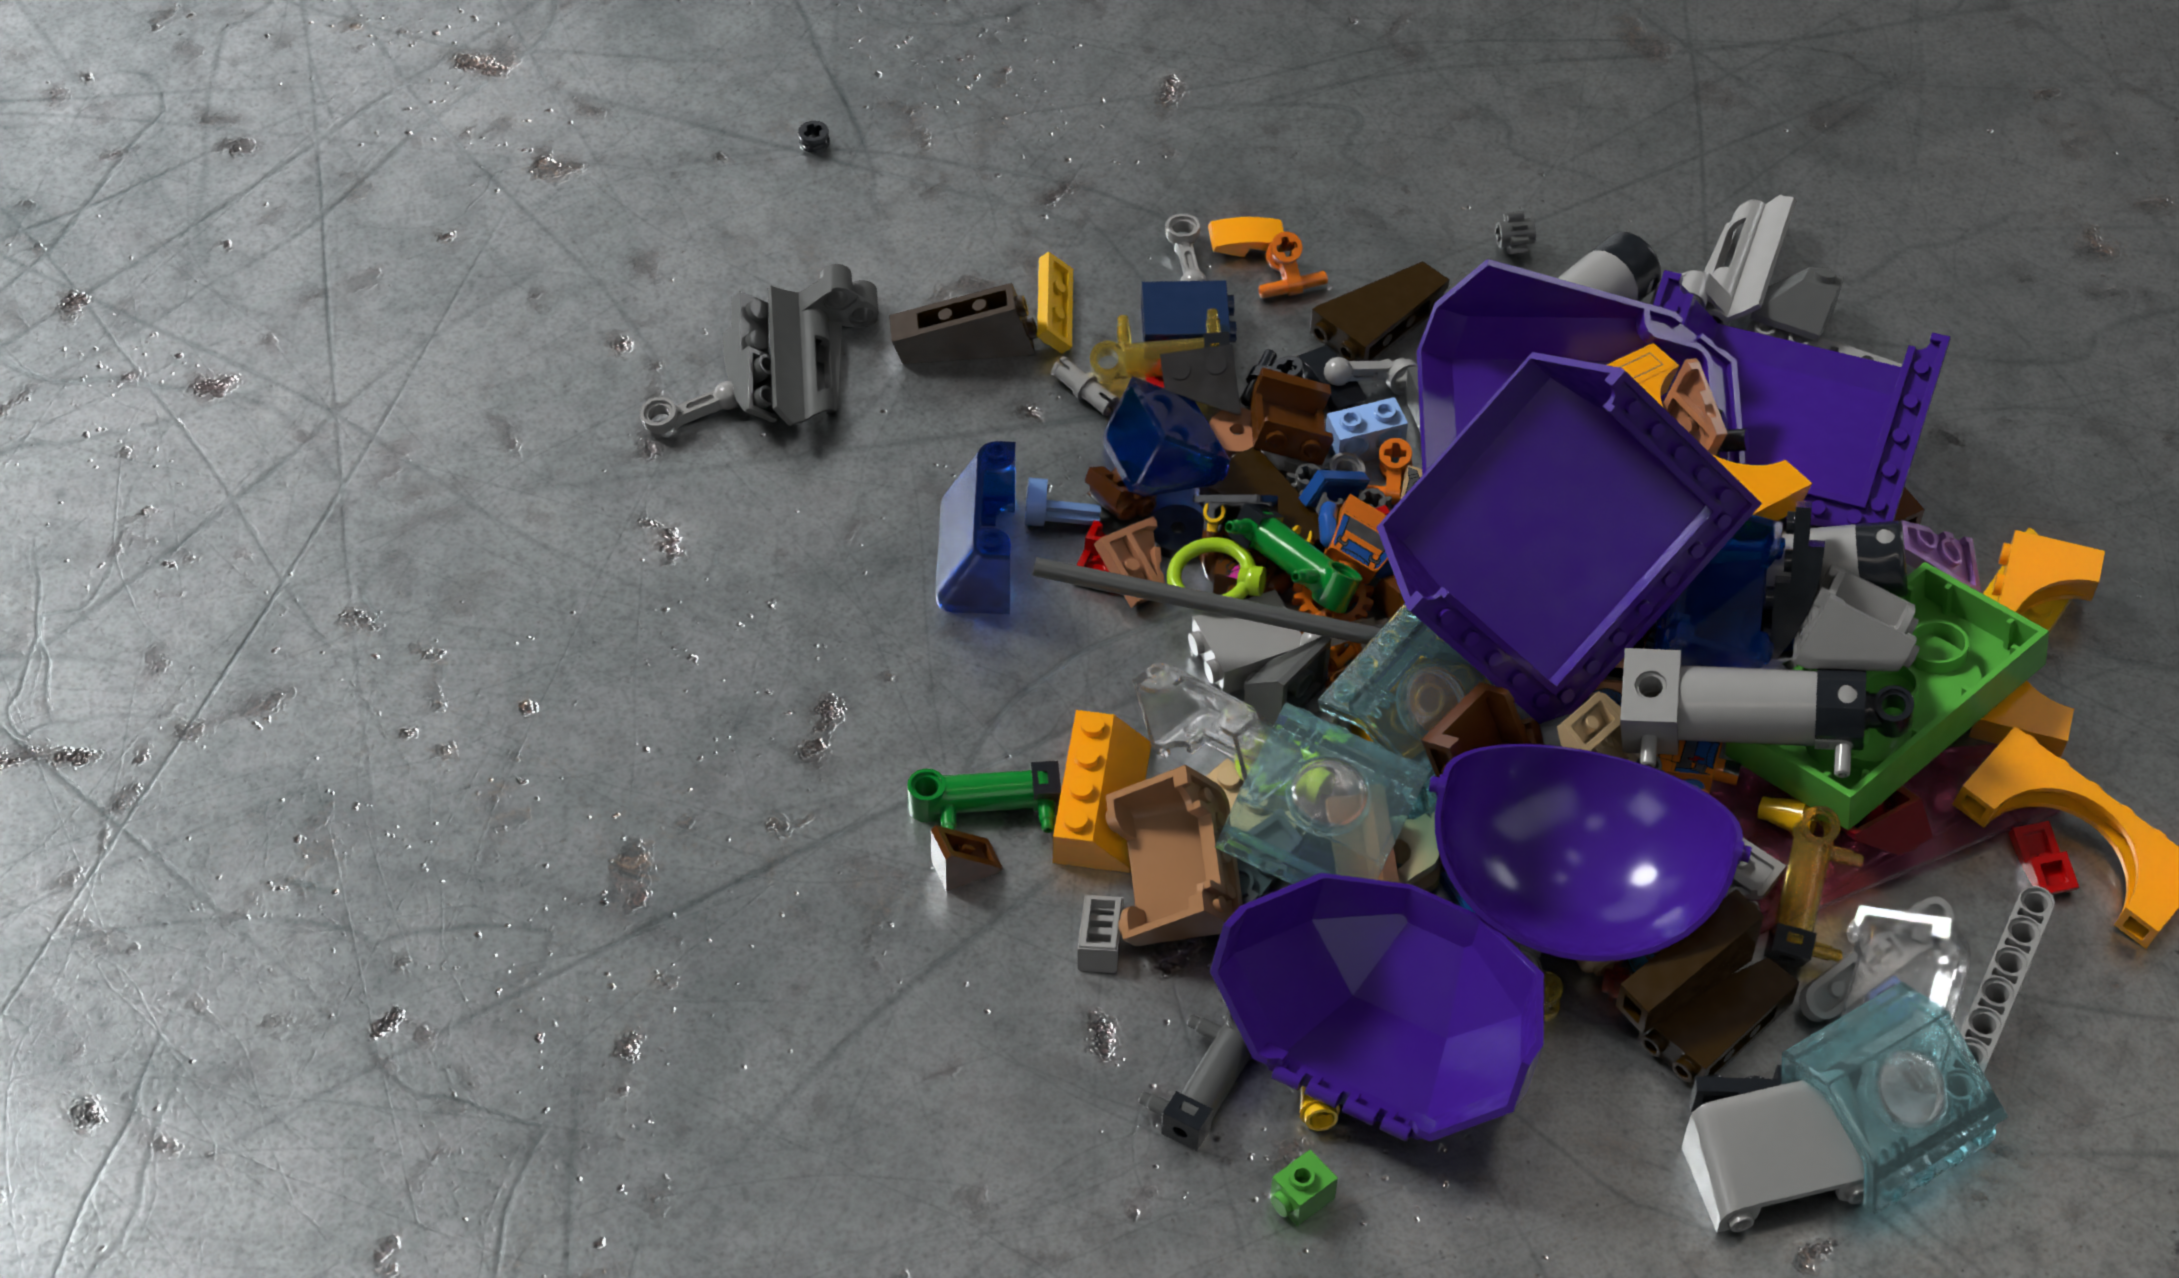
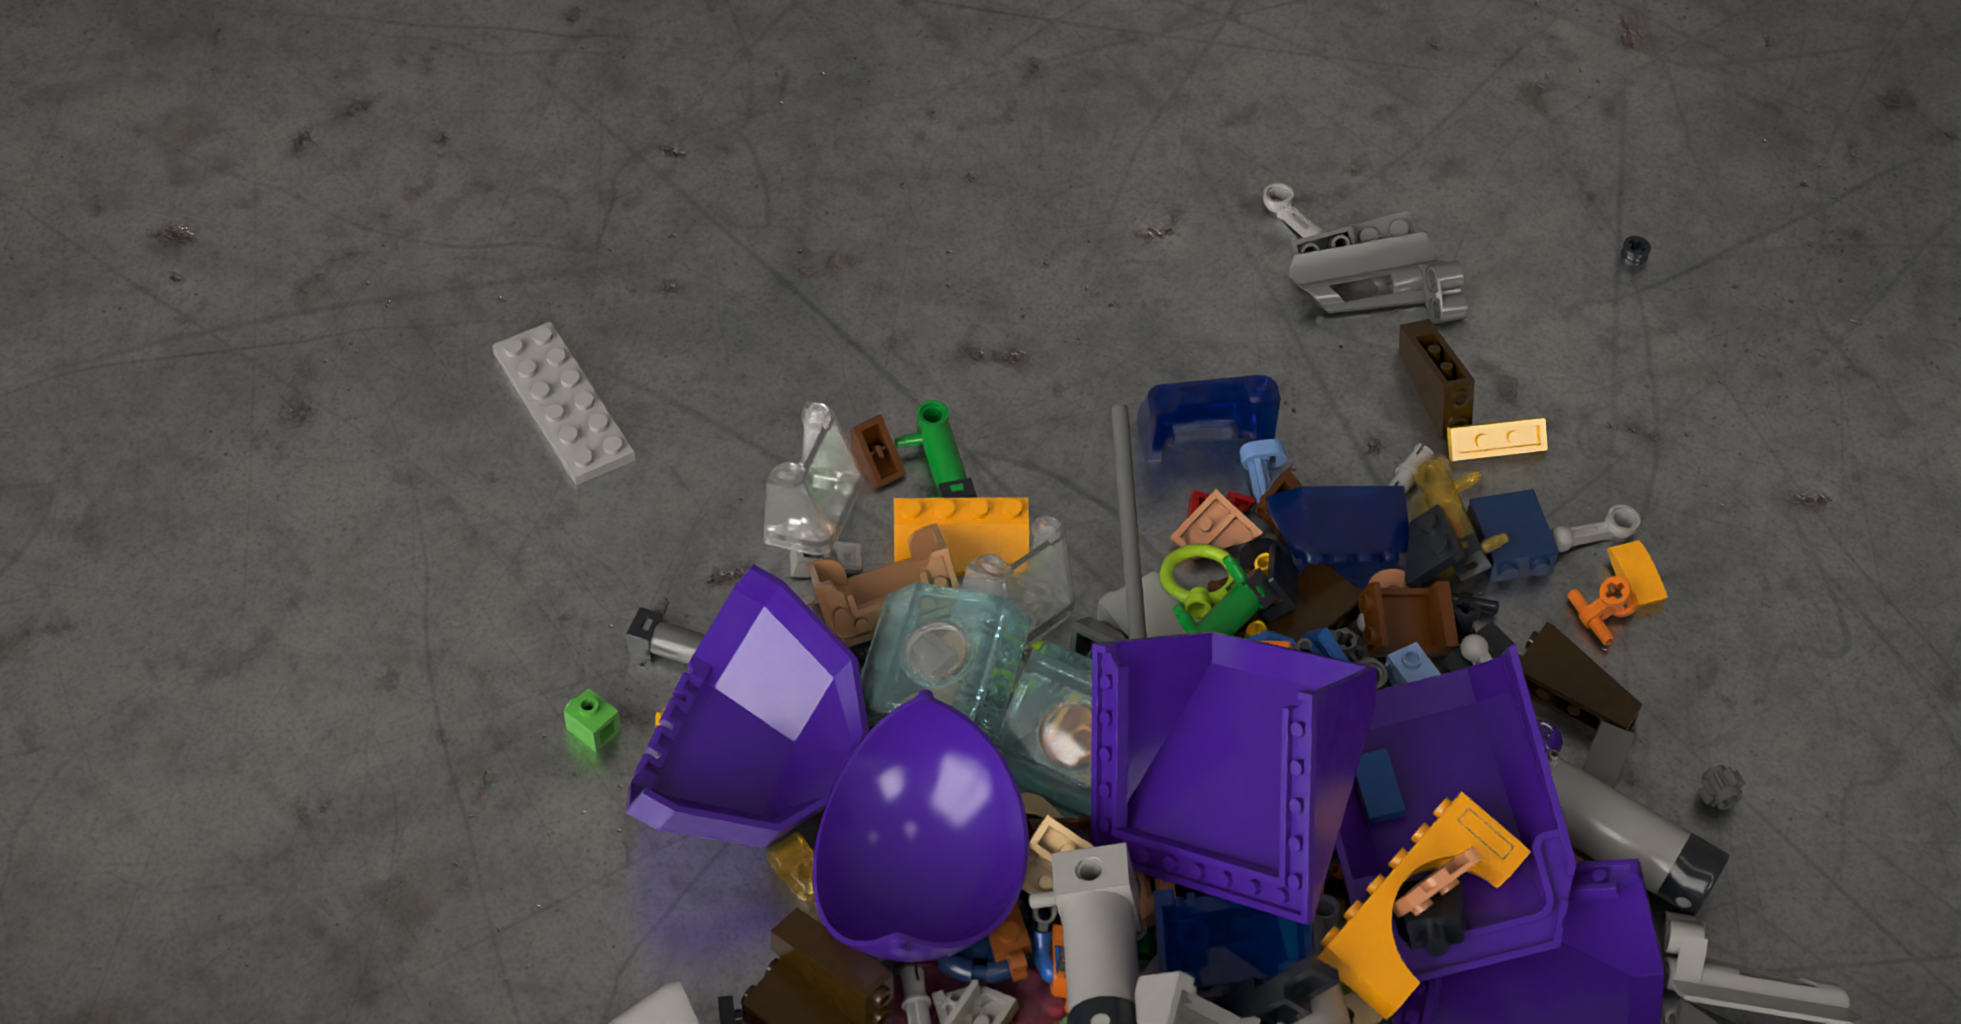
camera: 80 degrees right, 0 degrees up
reddish brown panel [1421,682,1530,777] -> none
none -> light grey plate [492,321,636,485]
none -> clear windscreen [764,401,863,555]

